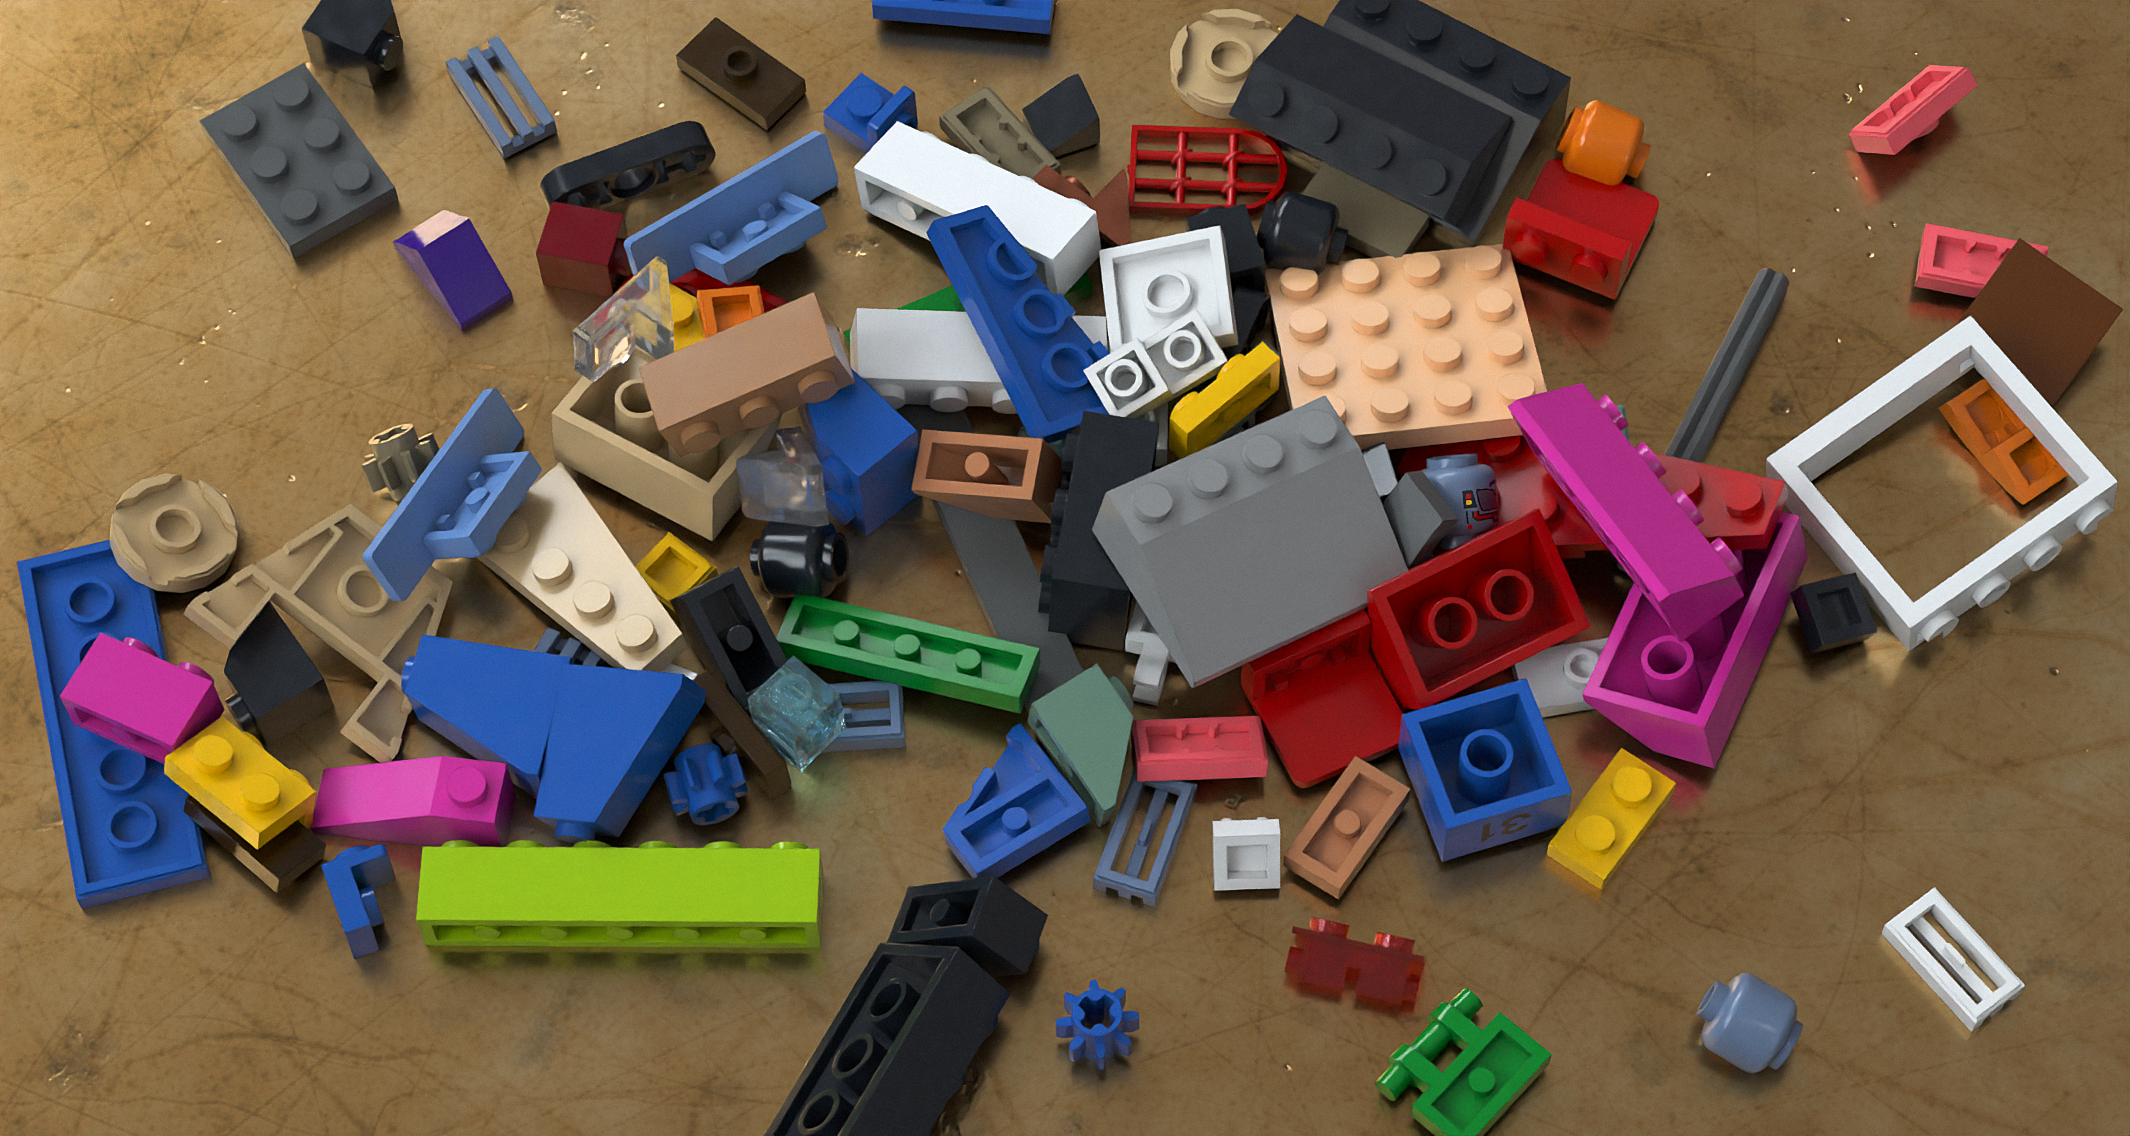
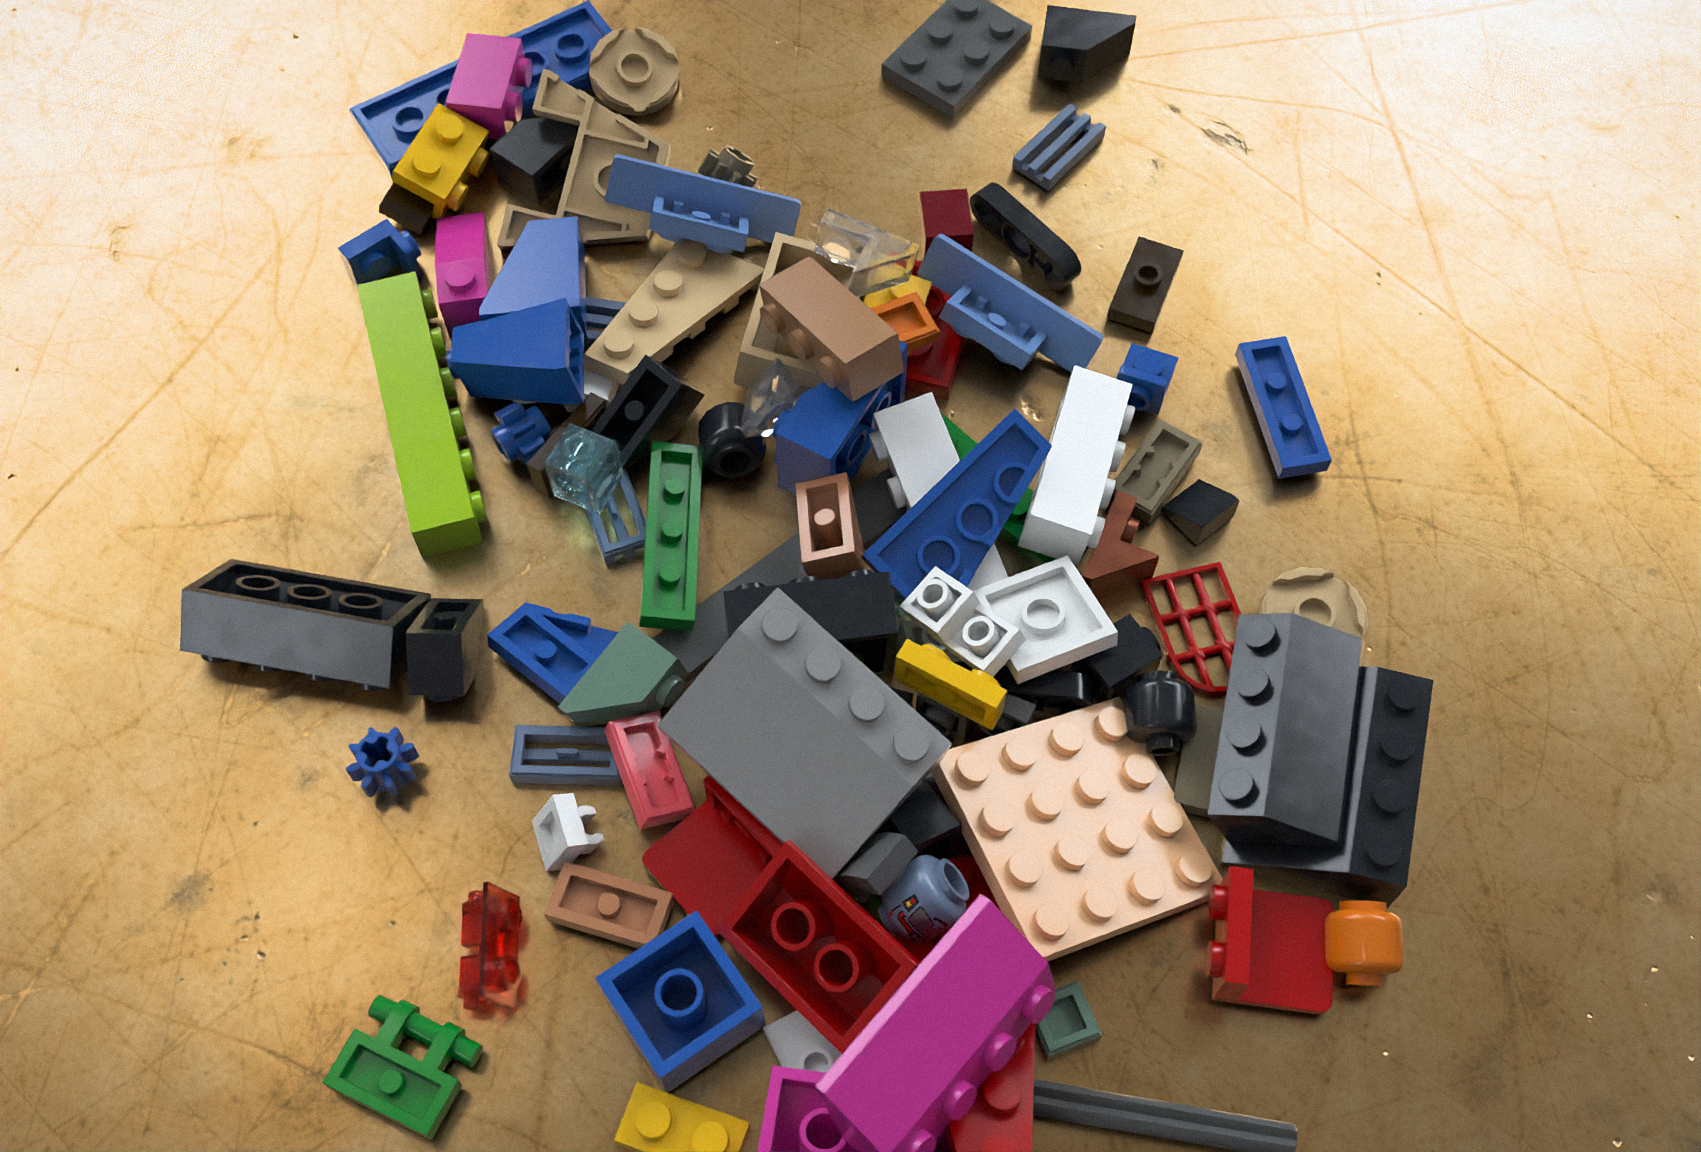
camera: 70 degrees right, 0 degrees up
dark purple slope [393,210,513,331] -> none
yellow tile [635,532,718,621] -> none

